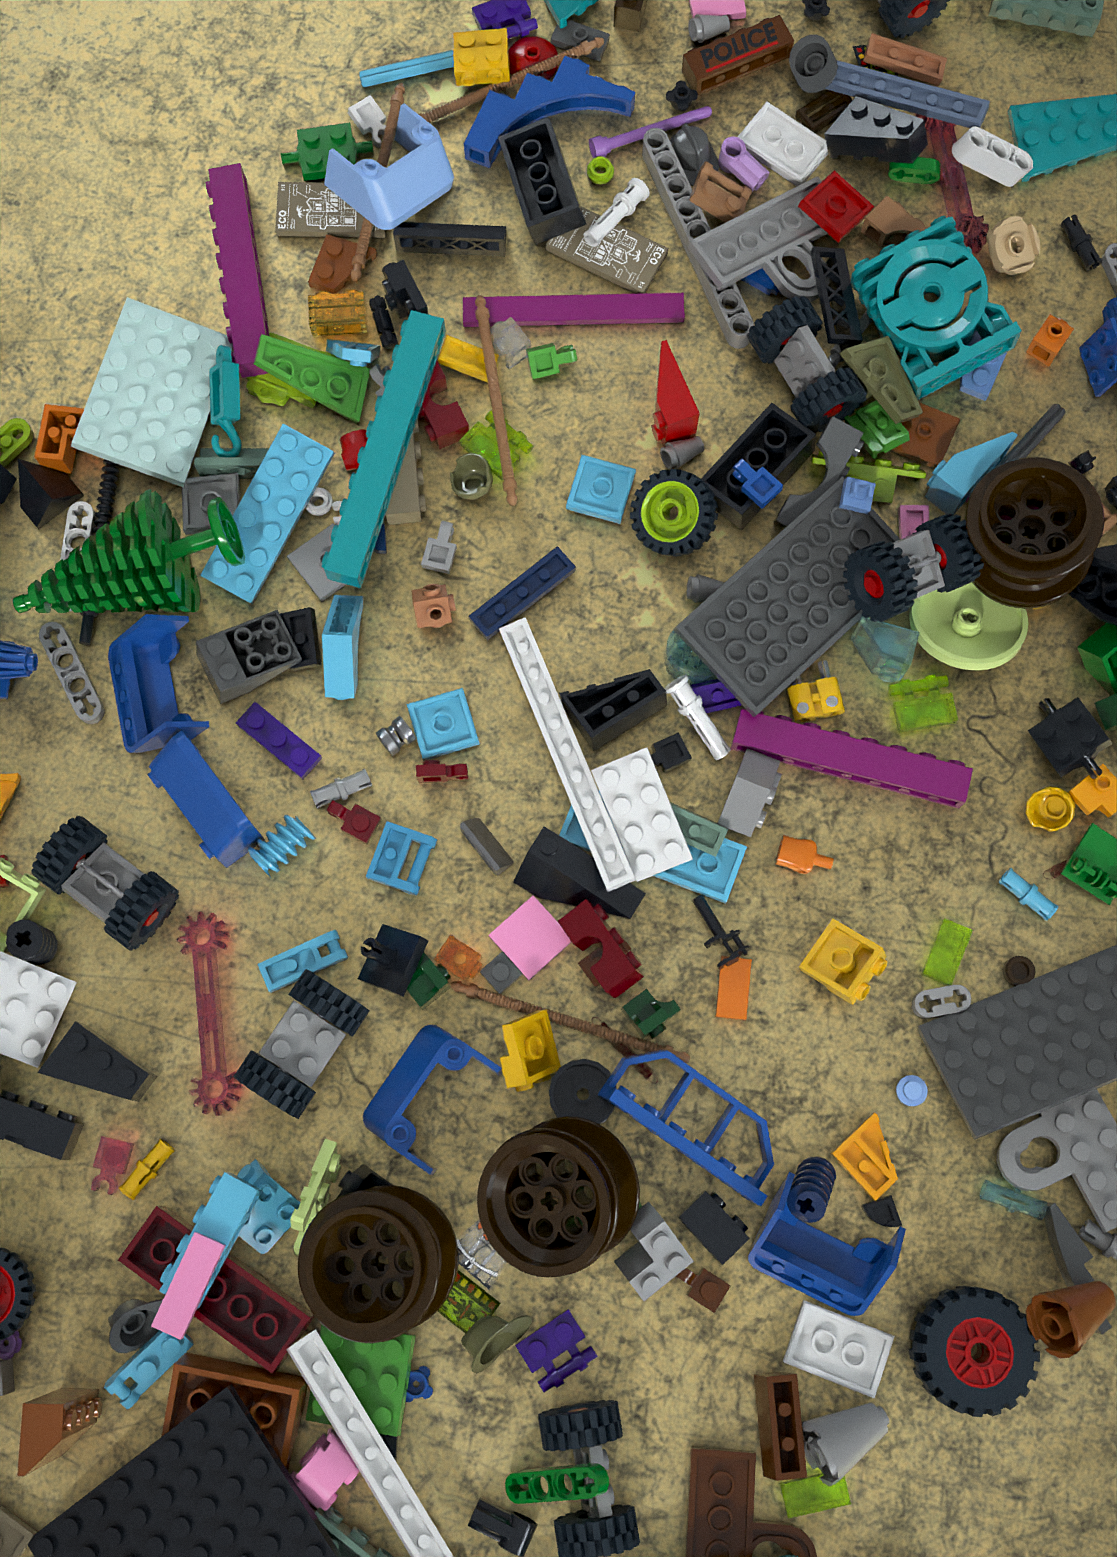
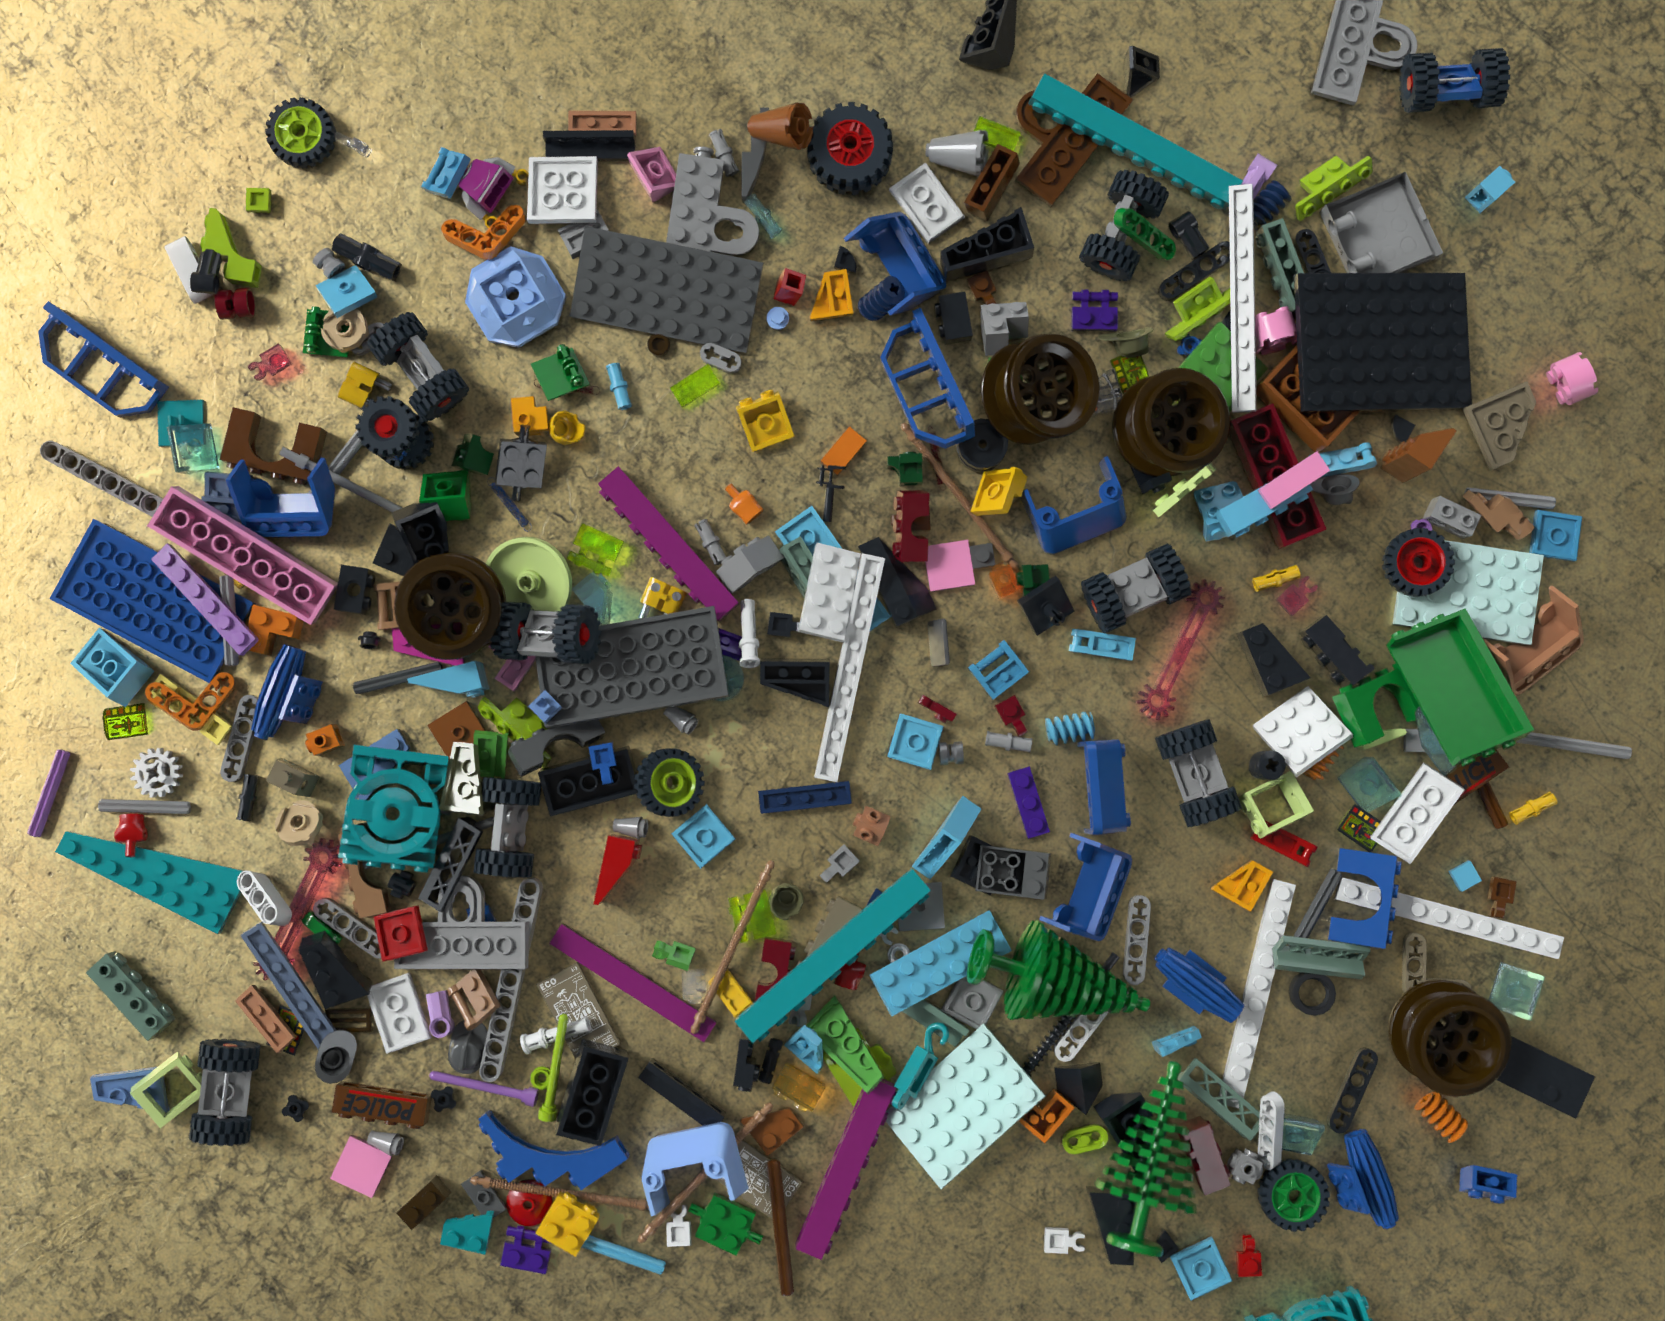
camera: 150 degrees left, 10 degrees up
none -> dark tan torso [266,758,320,797]
none -> light grey beam [313,898,382,959]
none -> black gear [387,870,417,899]
none -> blue piece [487,477,532,531]
none -> lime piece [538,1014,568,1122]
none -> light grey pin [694,519,727,566]
none -> reddish brown axle [767,1159,794,1297]
none -> red brick [773,268,806,306]
none -> black wedge [940,207,1034,282]
none -> black beam [1158,241,1230,301]
none -> lime bracket [1165,277,1231,341]
none -> black tile [1391,414,1416,444]

